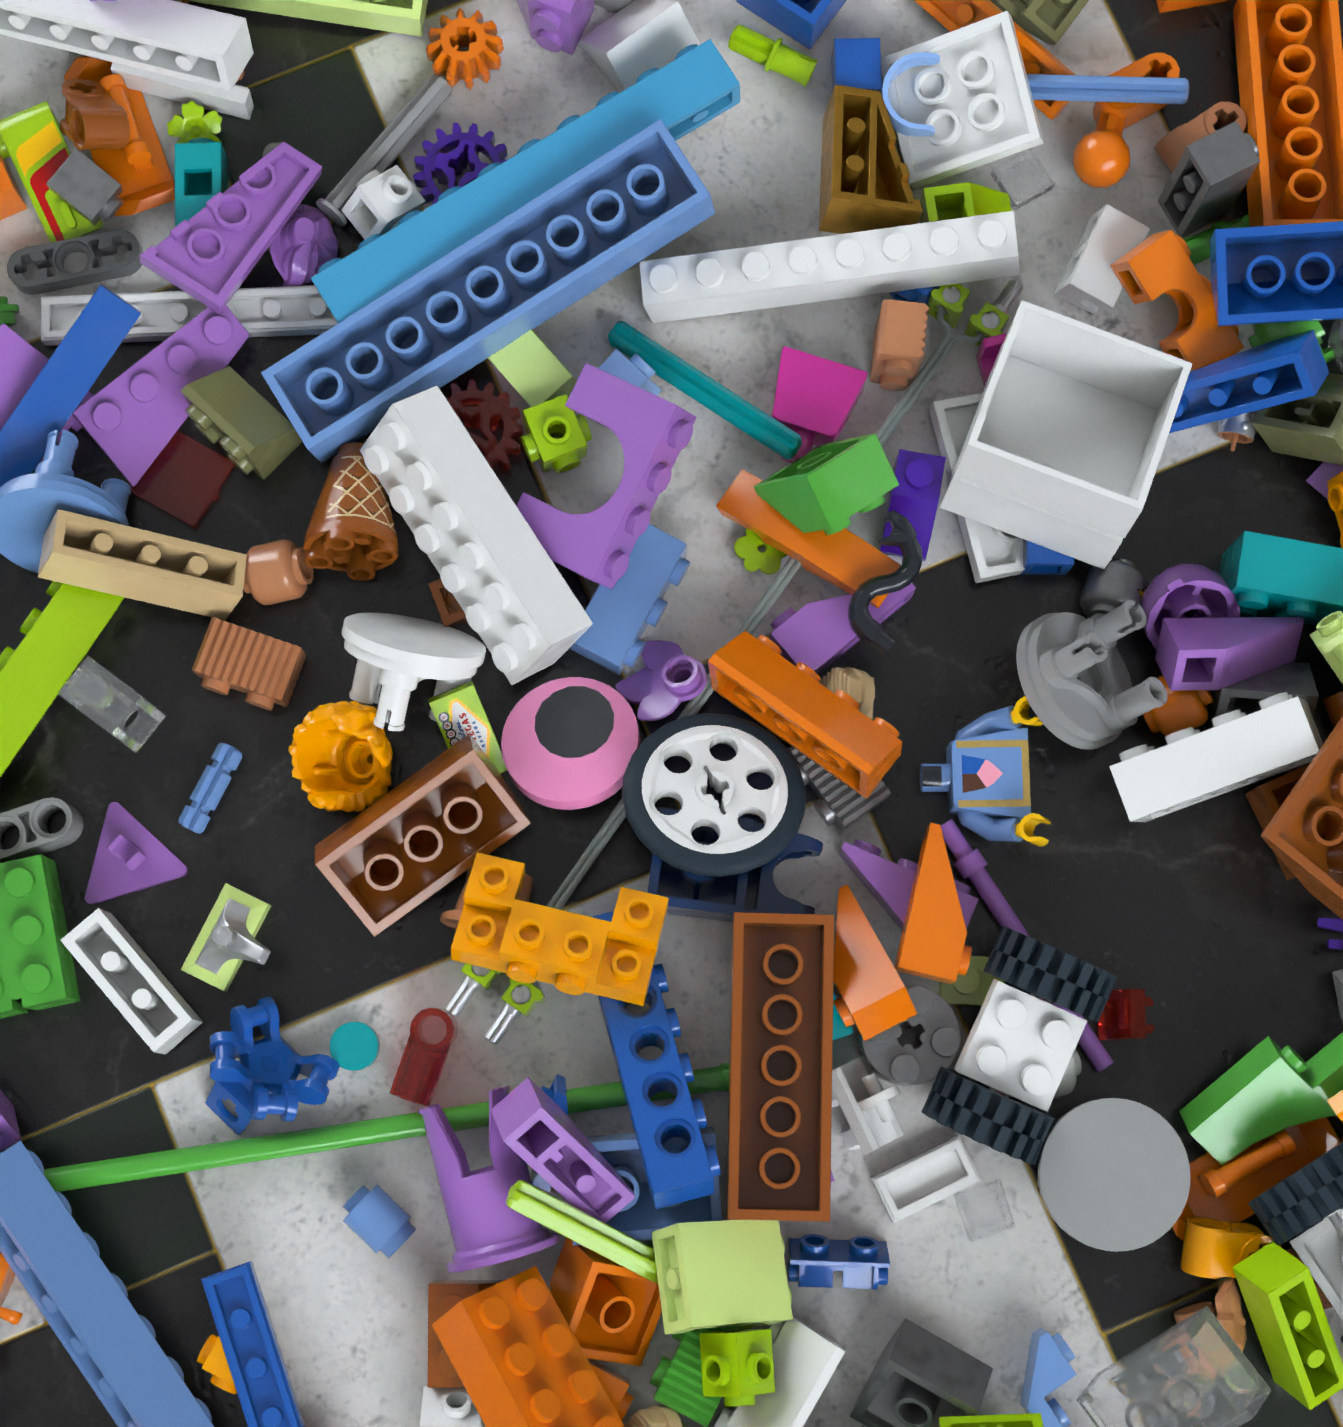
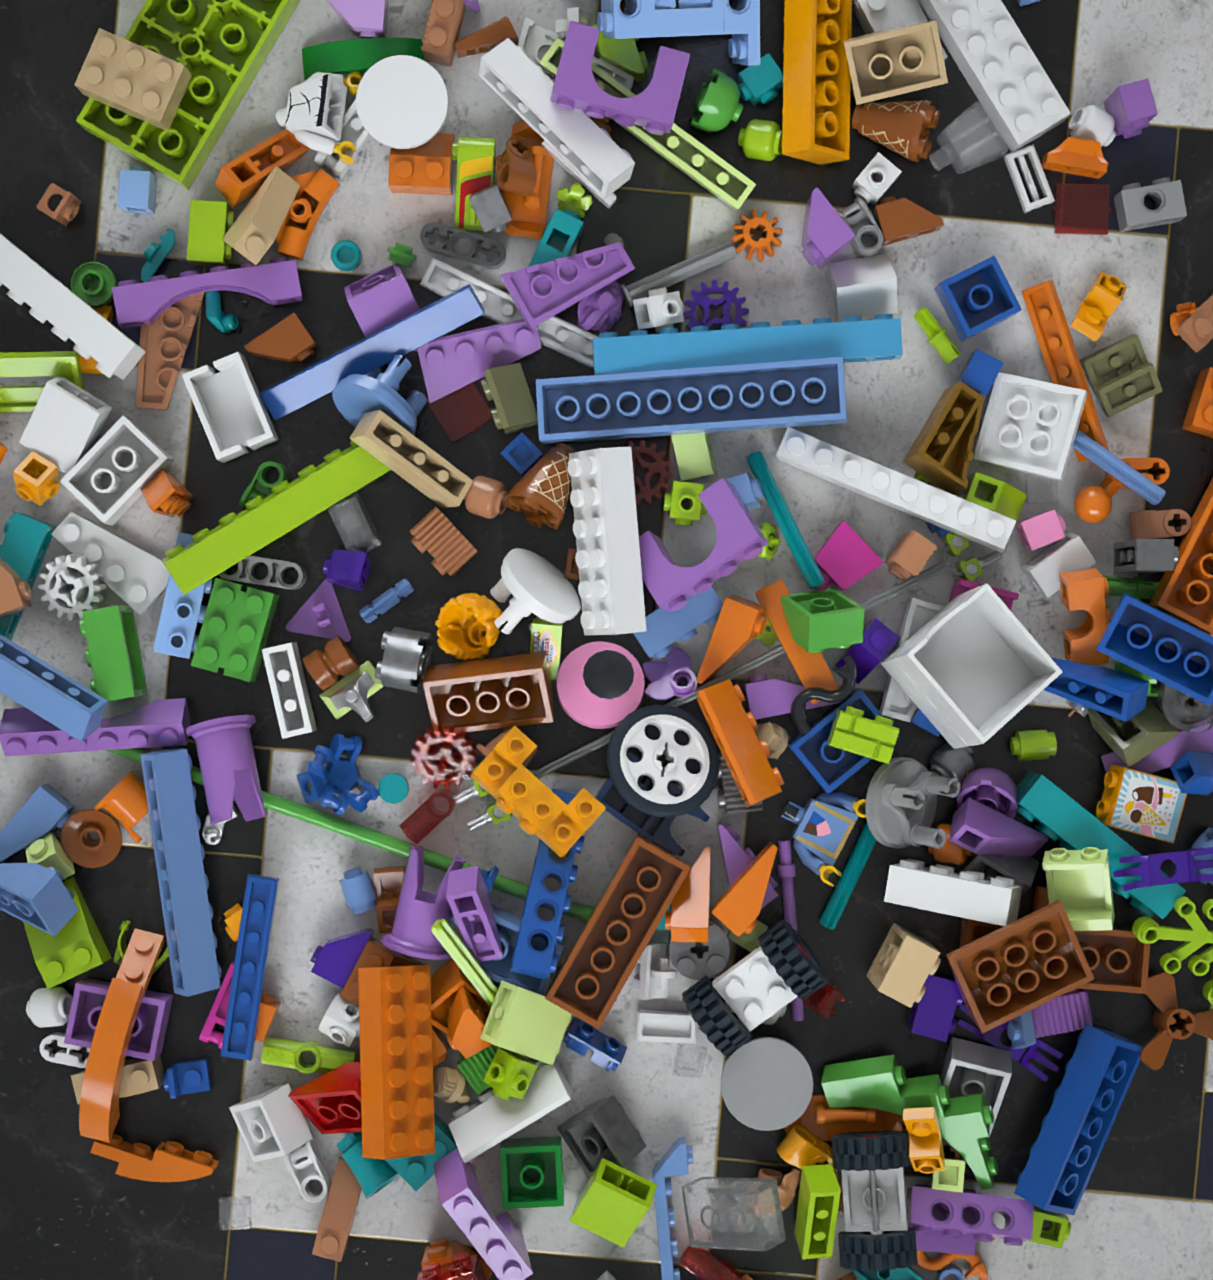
camera: 35 degrees right, 10 degrees up
light blue helmet [881,52,940,137] -> none
none -> medium lavender piece [185,715,267,826]
none -> white arm [202,805,238,845]
none -> dark orange wheel [302,635,360,691]
none -> dark purple slope [310,928,375,988]
none -> dark purple slope [323,549,371,592]
none -> dark orange slope [373,866,405,933]
none -> flat silver brick [375,627,433,693]
none -> clear red gear [411,725,477,790]
none -> orange slope [446,986,493,1059]
none -> blue plate [501,432,543,475]
none -> orange slope [696,595,768,684]
none -> lime piece [758,522,781,560]
none -> blue brick [787,688,900,794]
none -> teal axle [819,821,877,930]
none -> lime brick [827,706,899,764]
none -> tan brick [866,923,941,1008]
none -> dark purple brick [907,973,963,1042]
none -> lime brick [1010,729,1057,761]
none -> bright pink brick [1015,509,1066,552]

